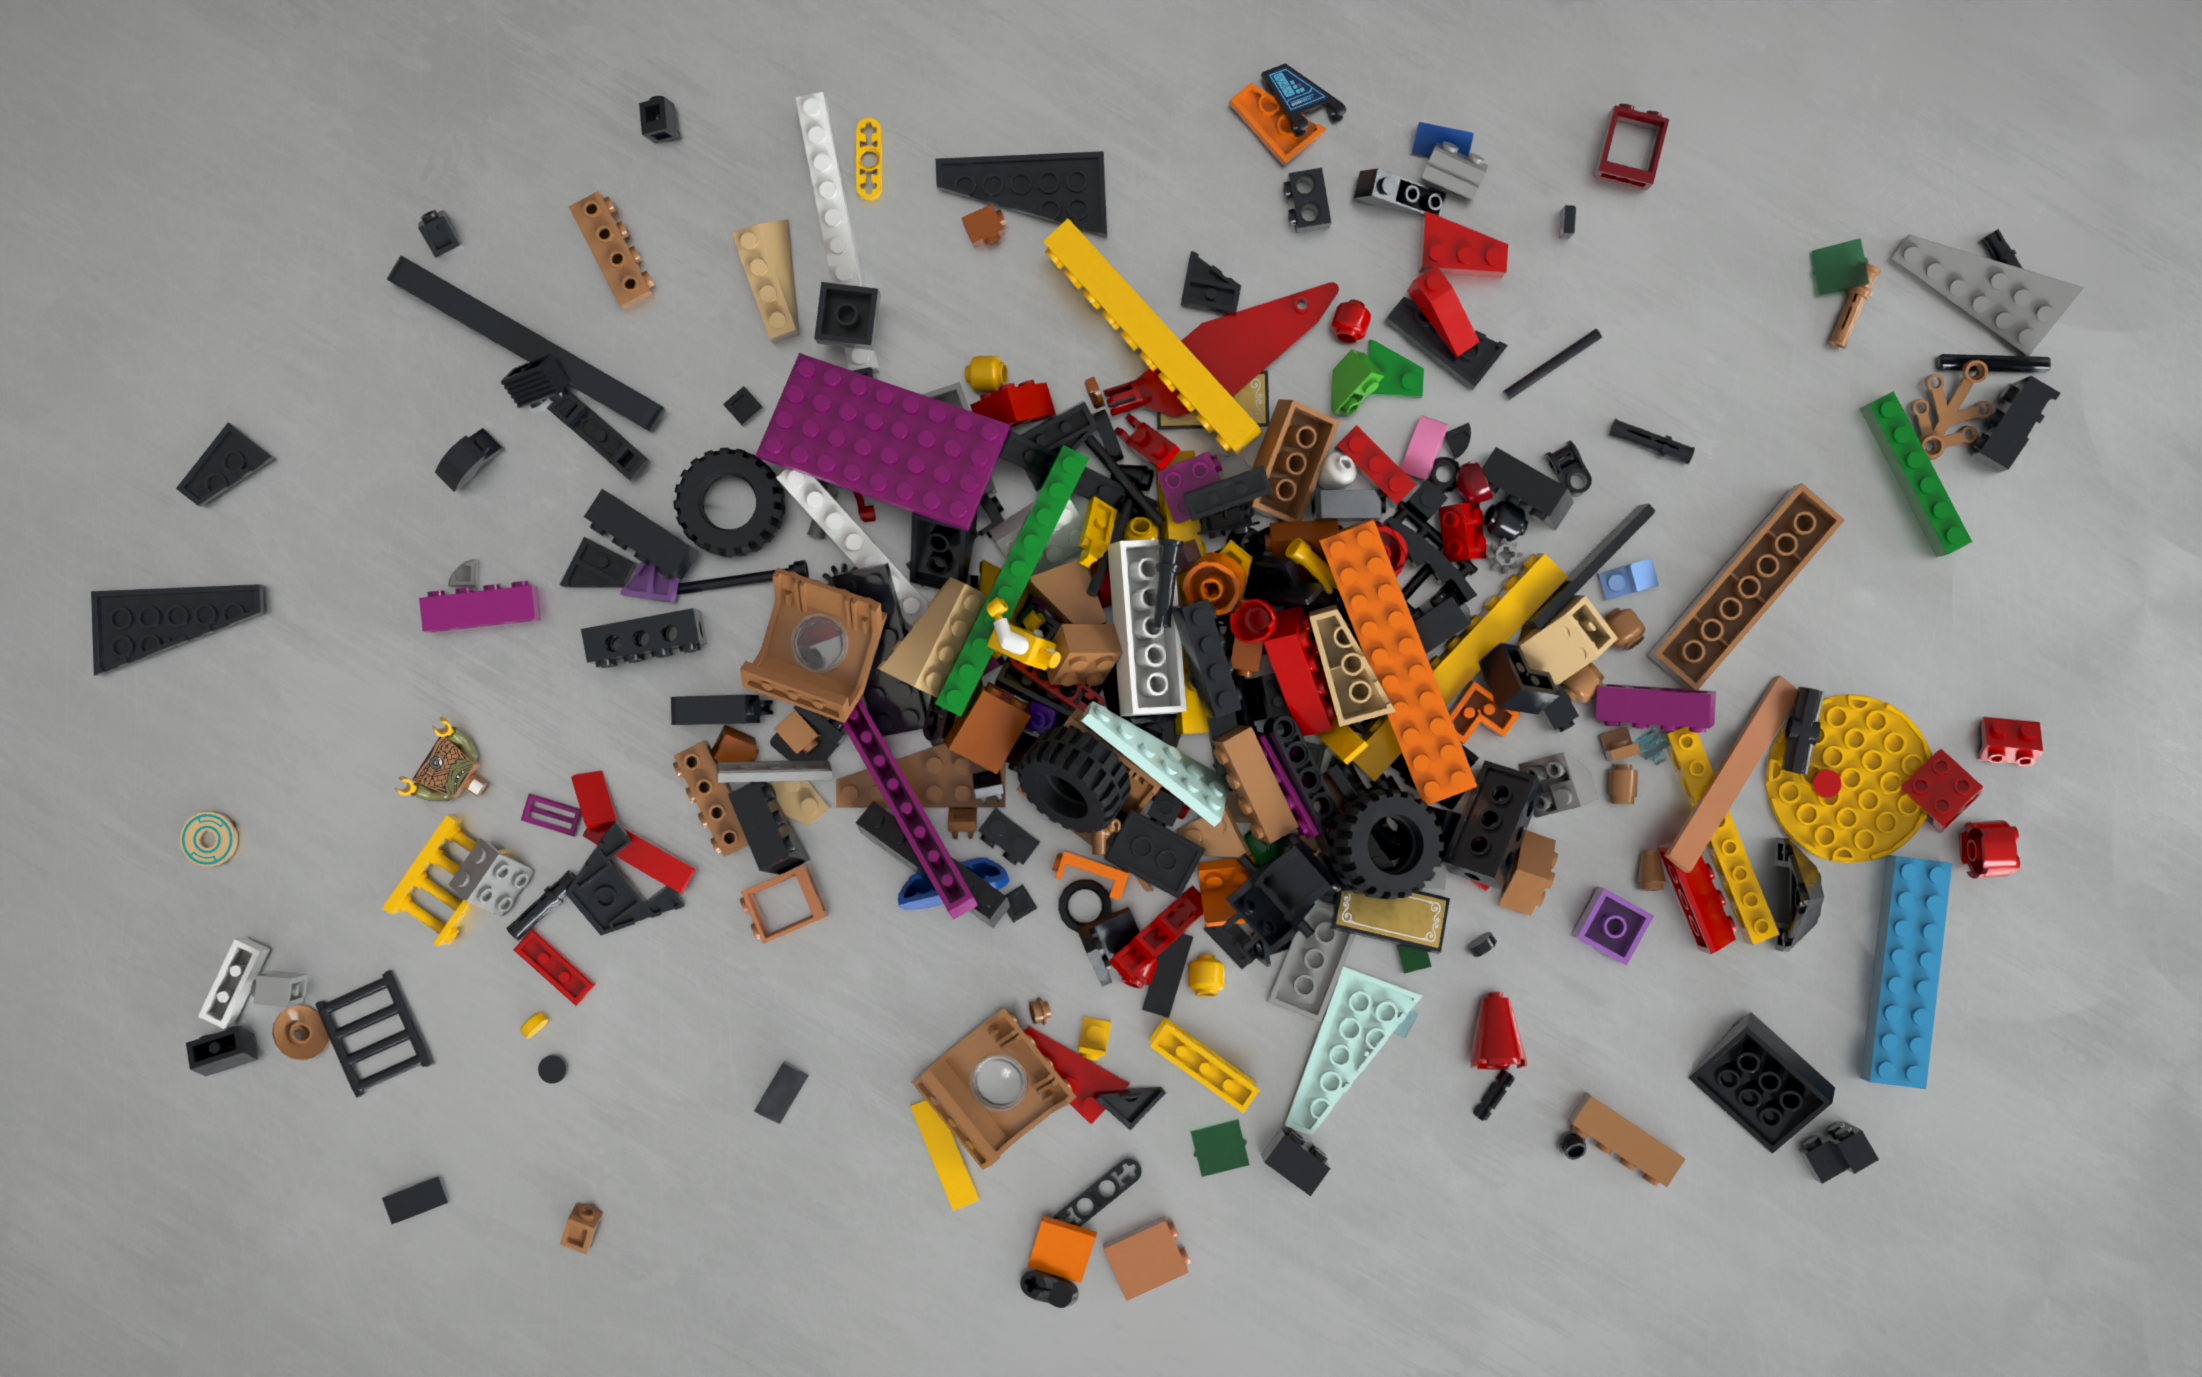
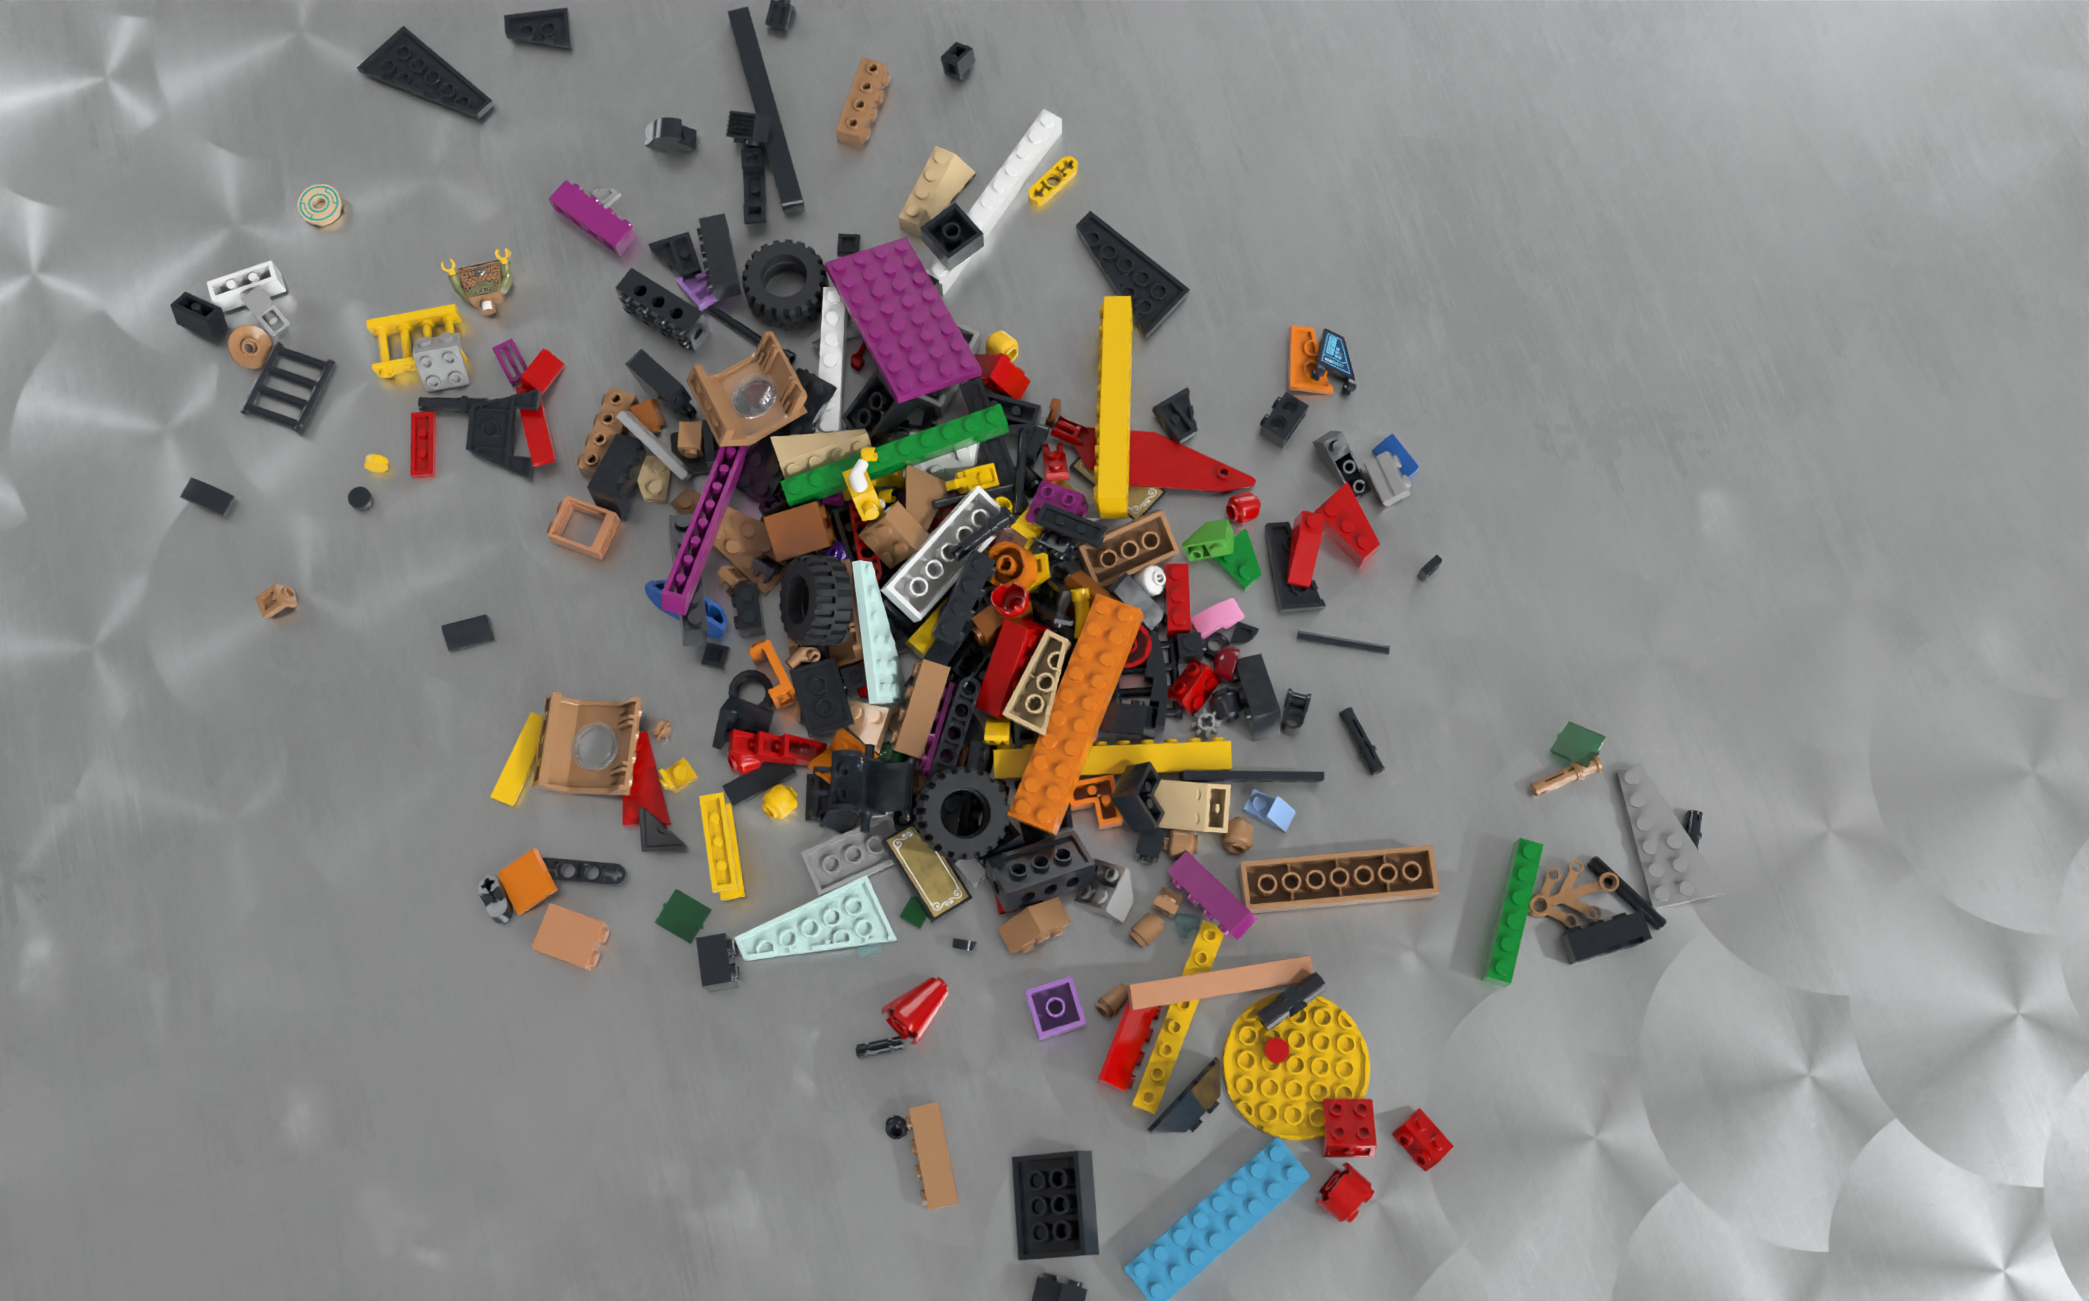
camera: 40 degrees right, 15 degrees down
dark orange brick [961,204,1007,248] -> none
dark red window [1594,104,1669,190] -> none

